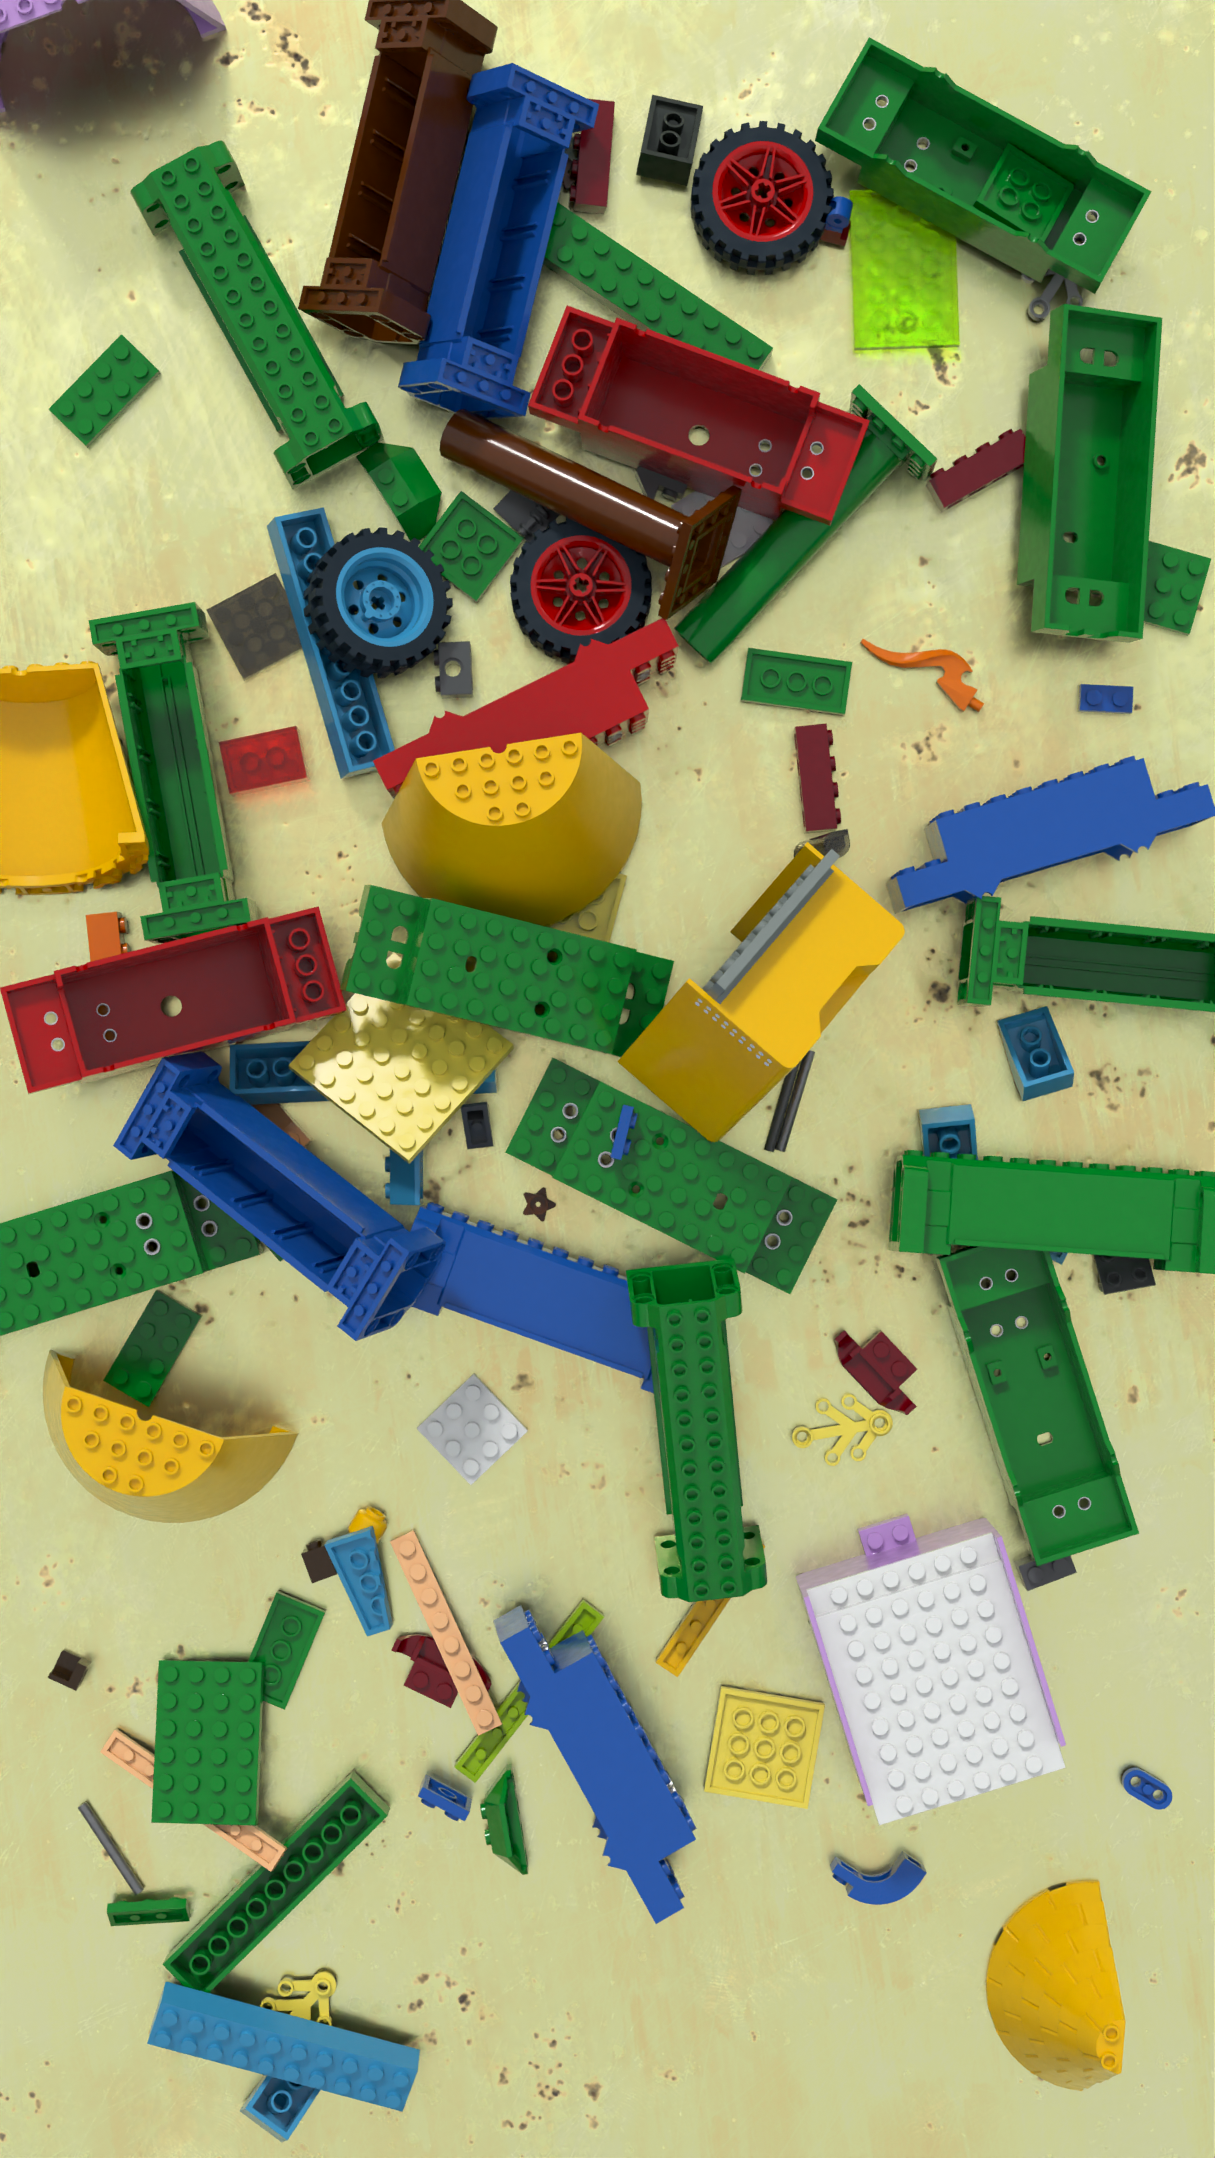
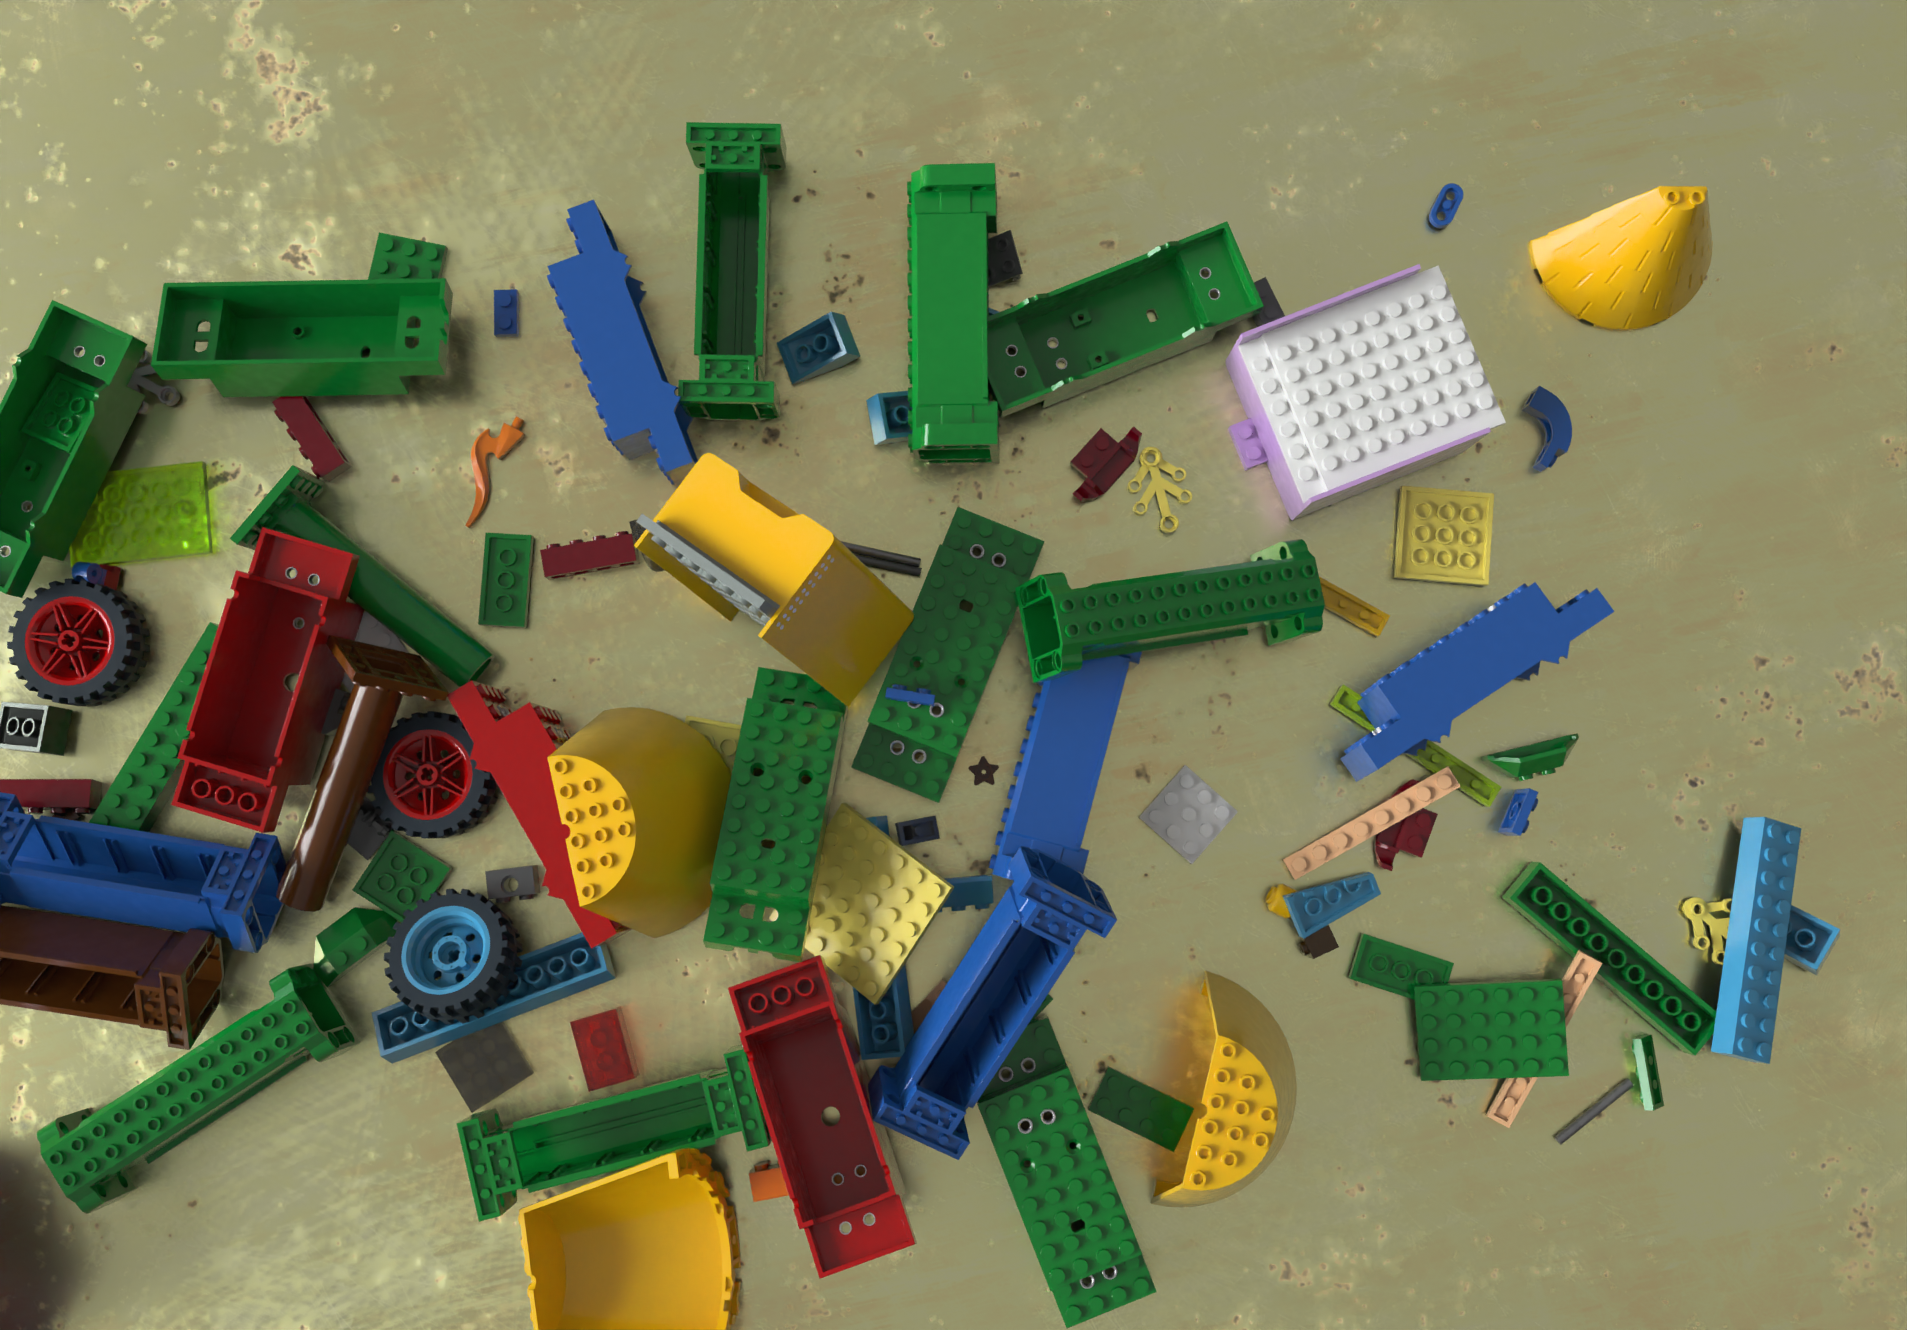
camera: 100 degrees left, 5 degrees down
dark brown panel [48,1649,91,1691] -> none
green plate [49,334,160,448] -> none

